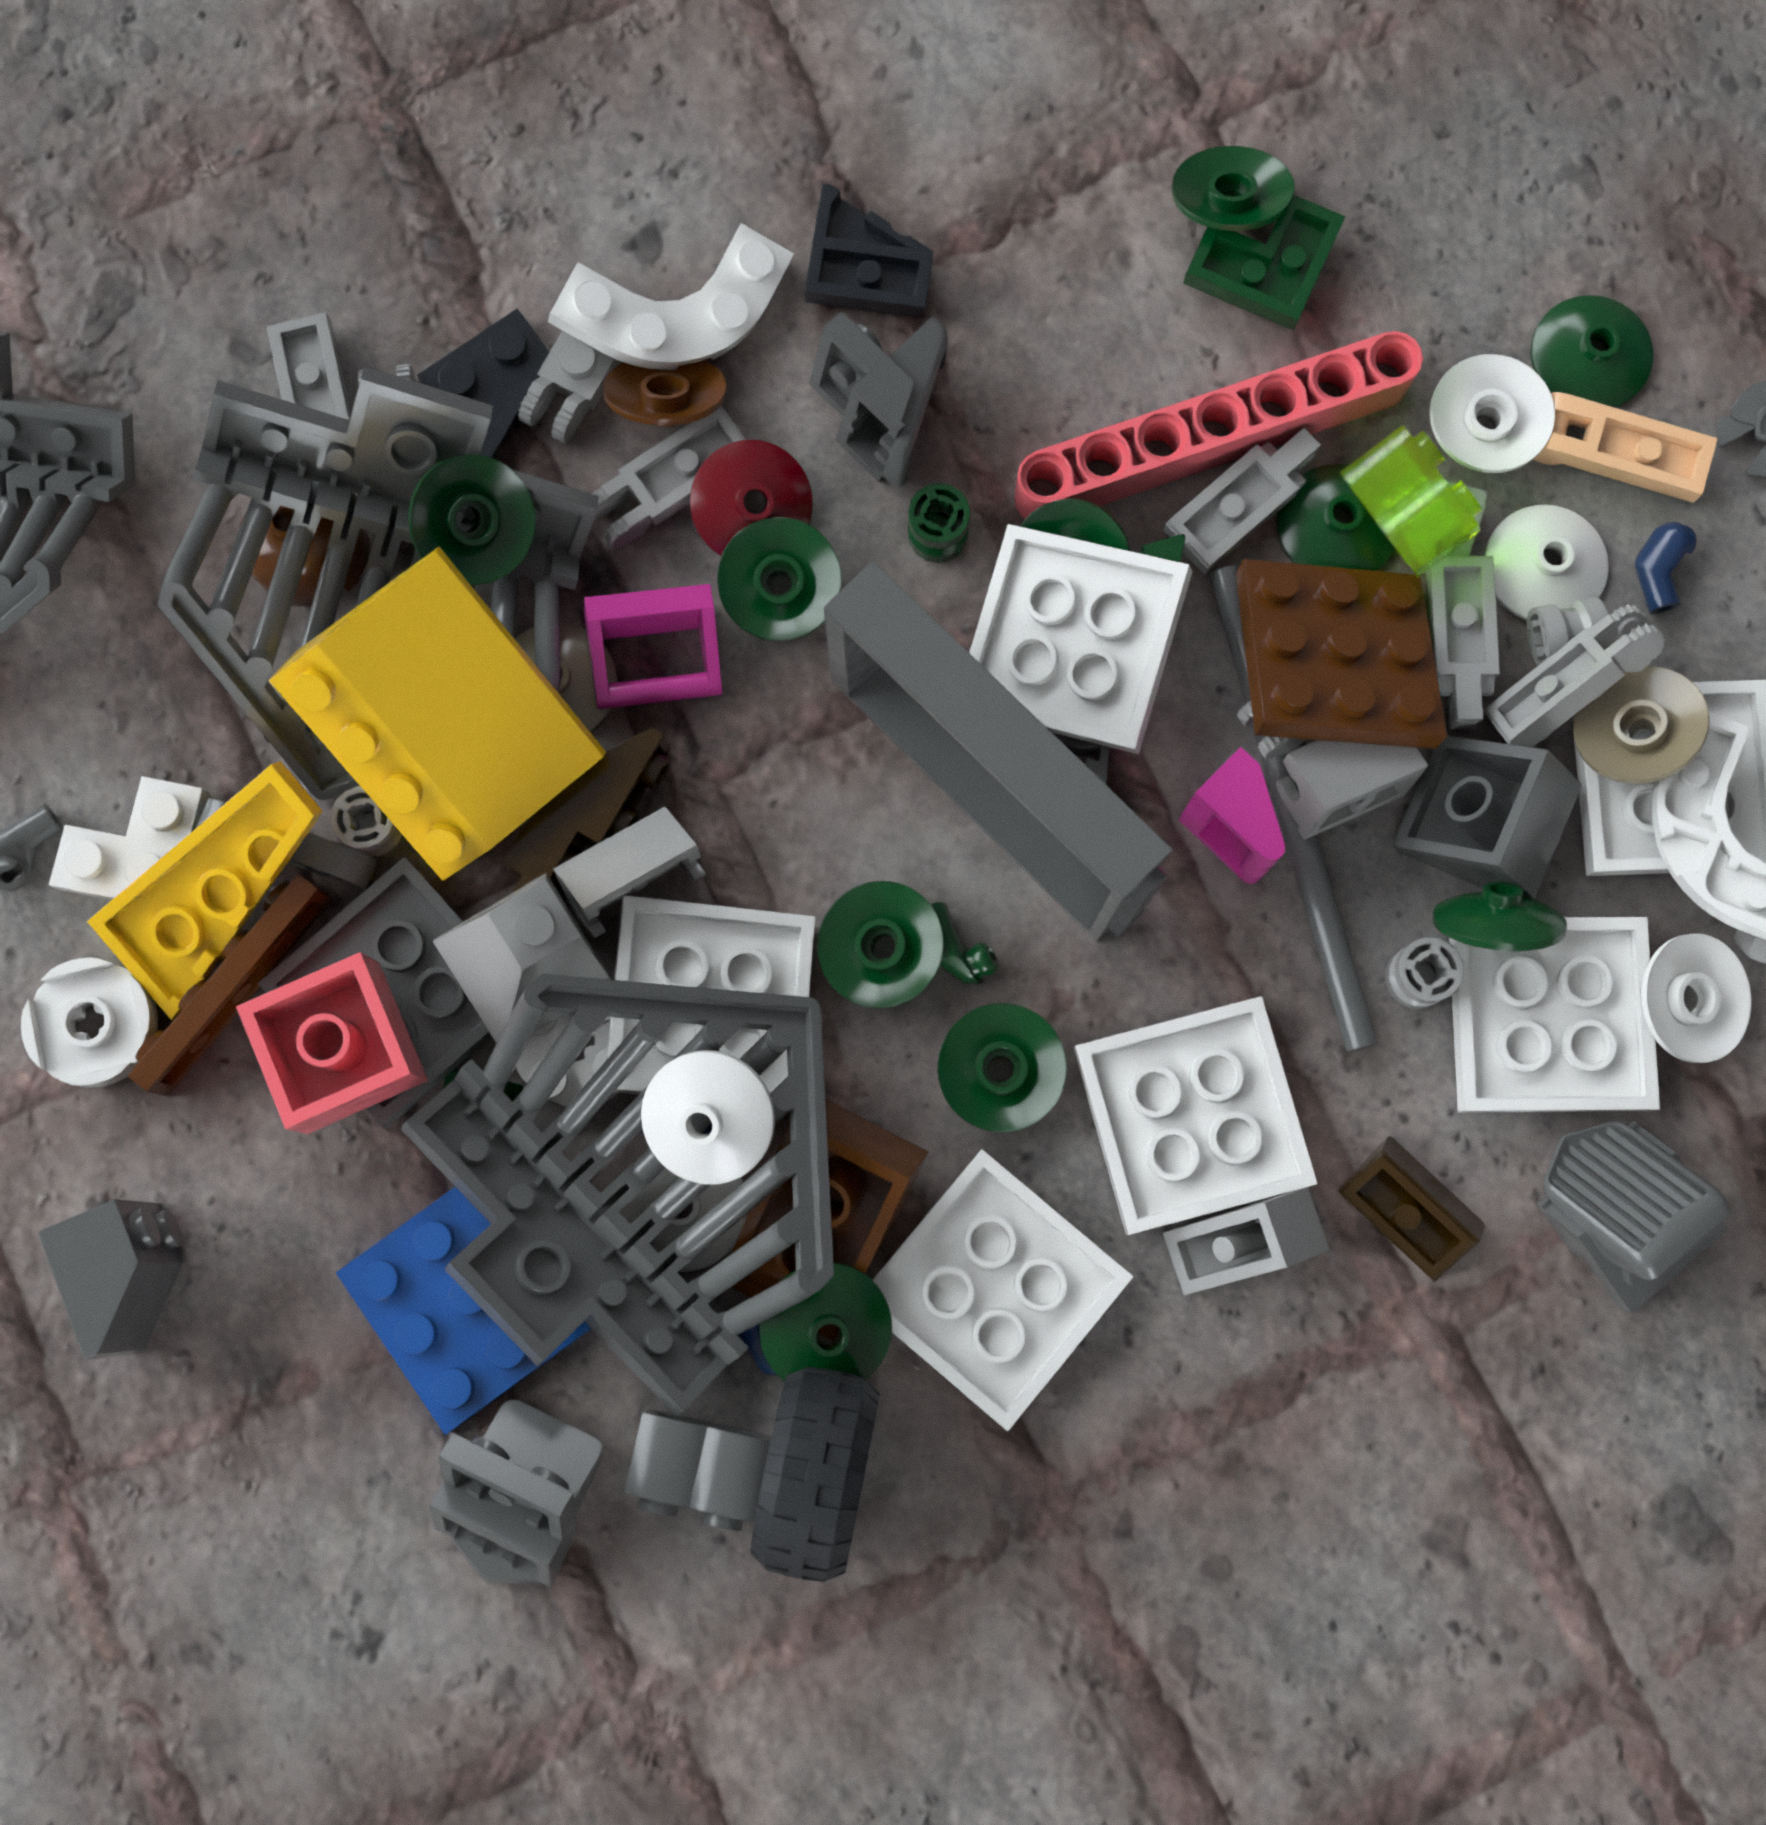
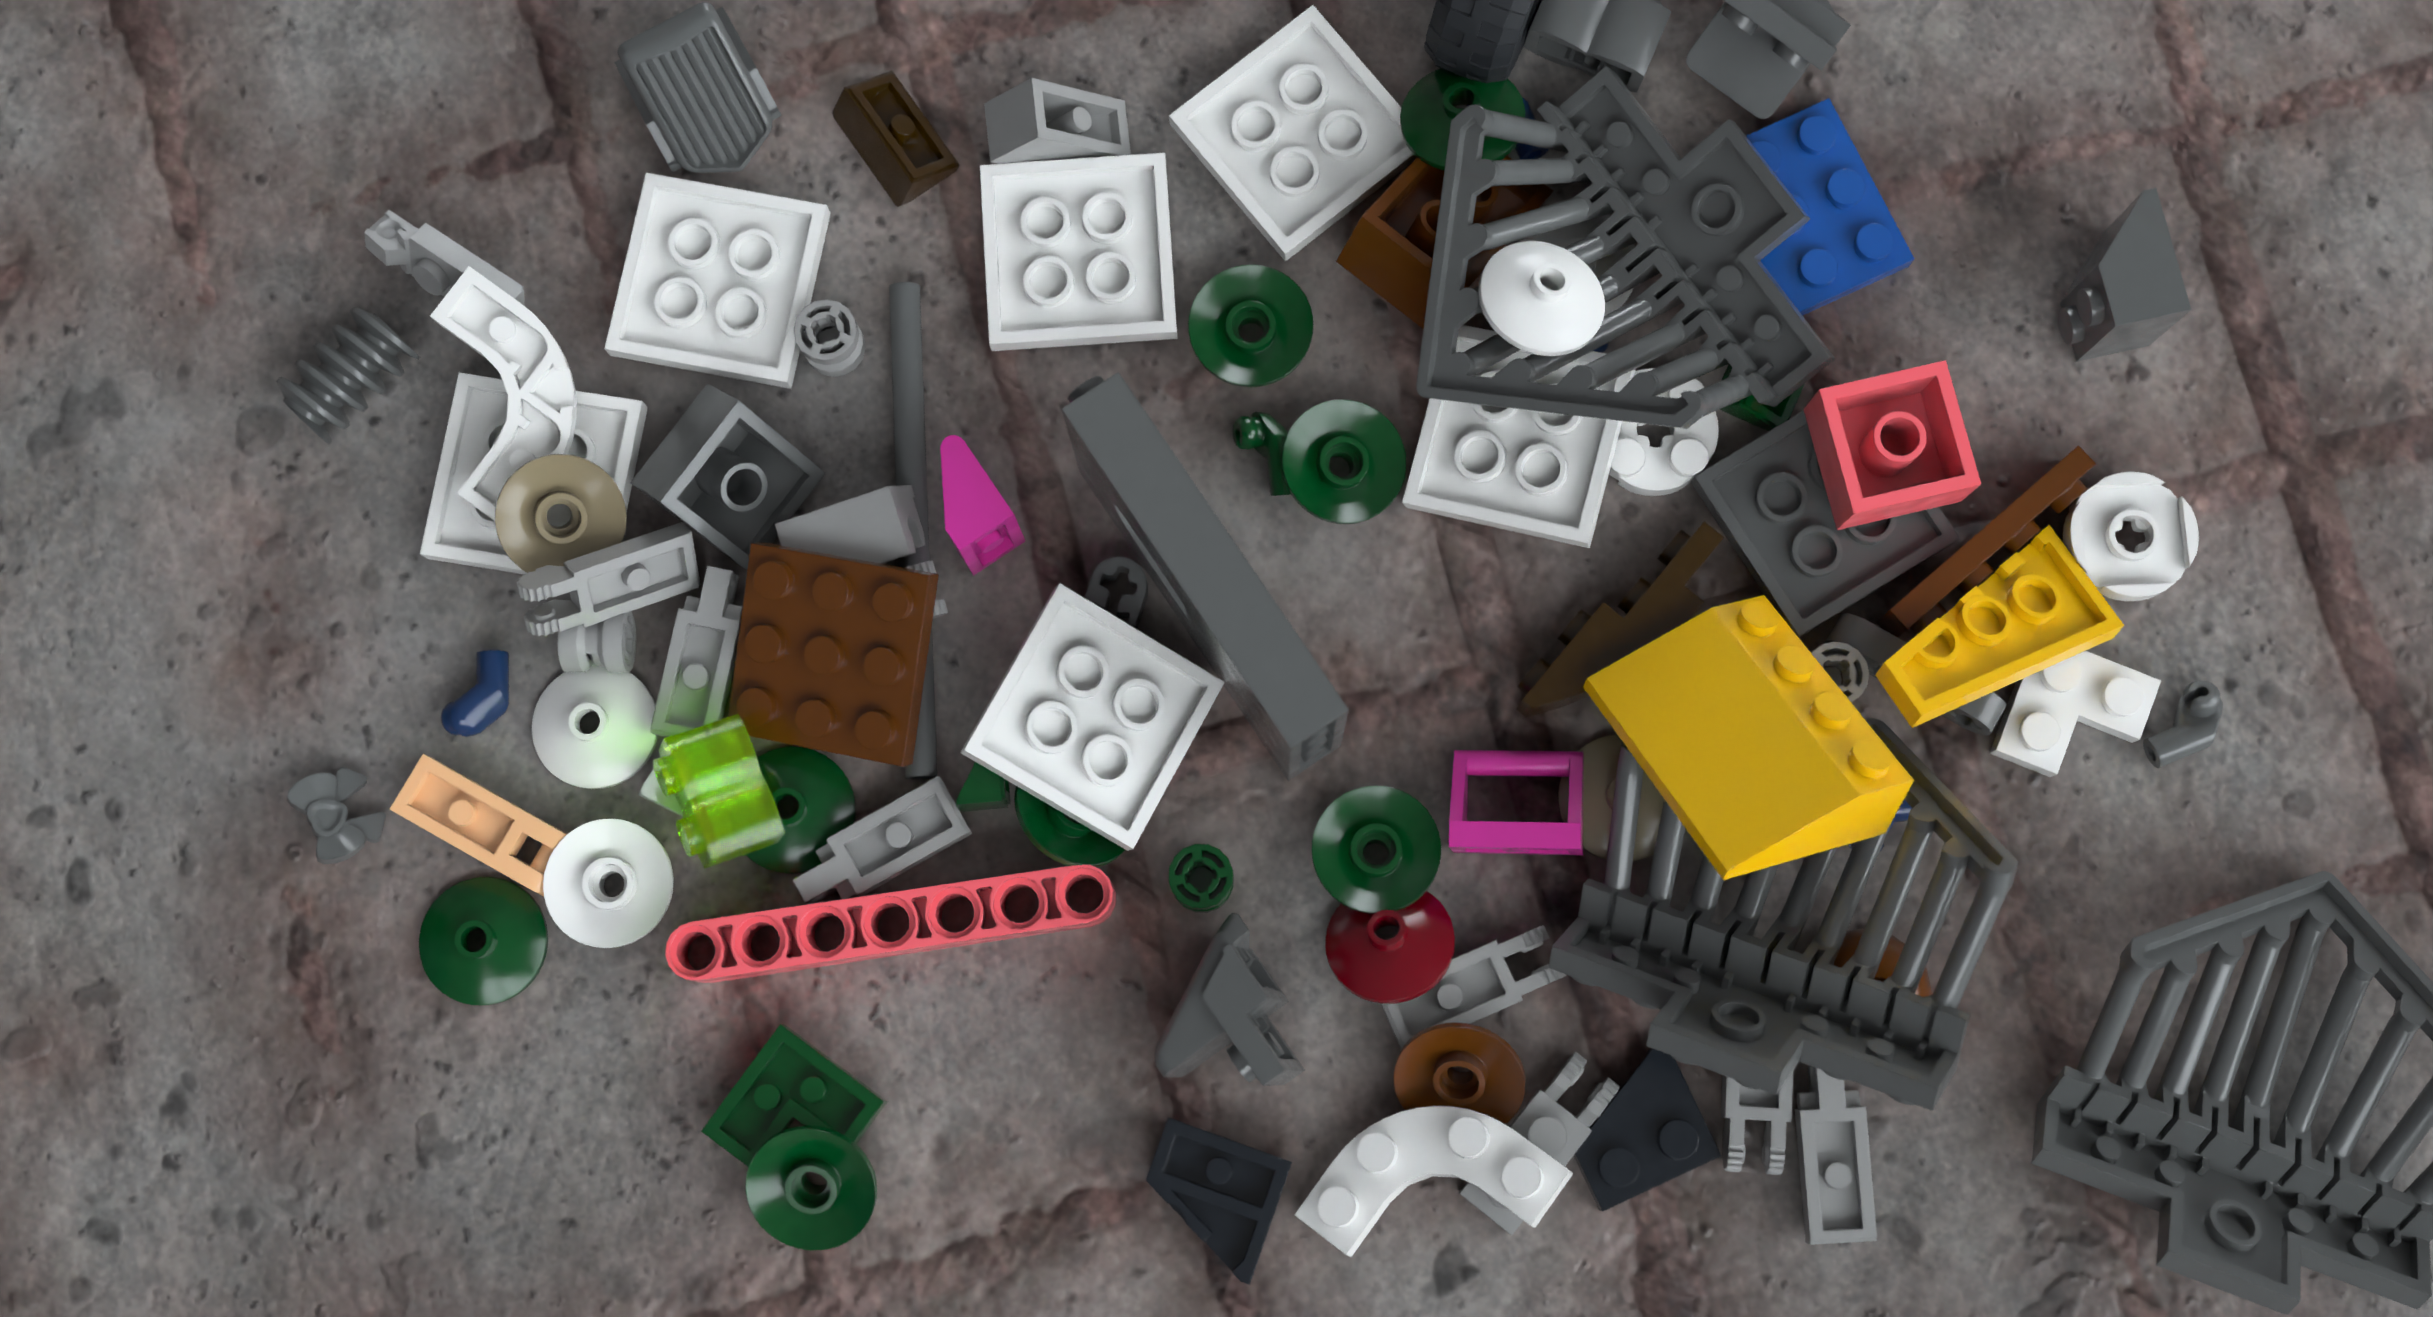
camera: 165 degrees left, 0 degrees up
dark green dish [408,454,536,585] -> none
light grey slope [433,873,612,1043] -> none
light grey hinge [553,807,706,938] -> none
dark green dish [1432,882,1567,951] -> none
white dish [1642,933,1751,1063] -> none

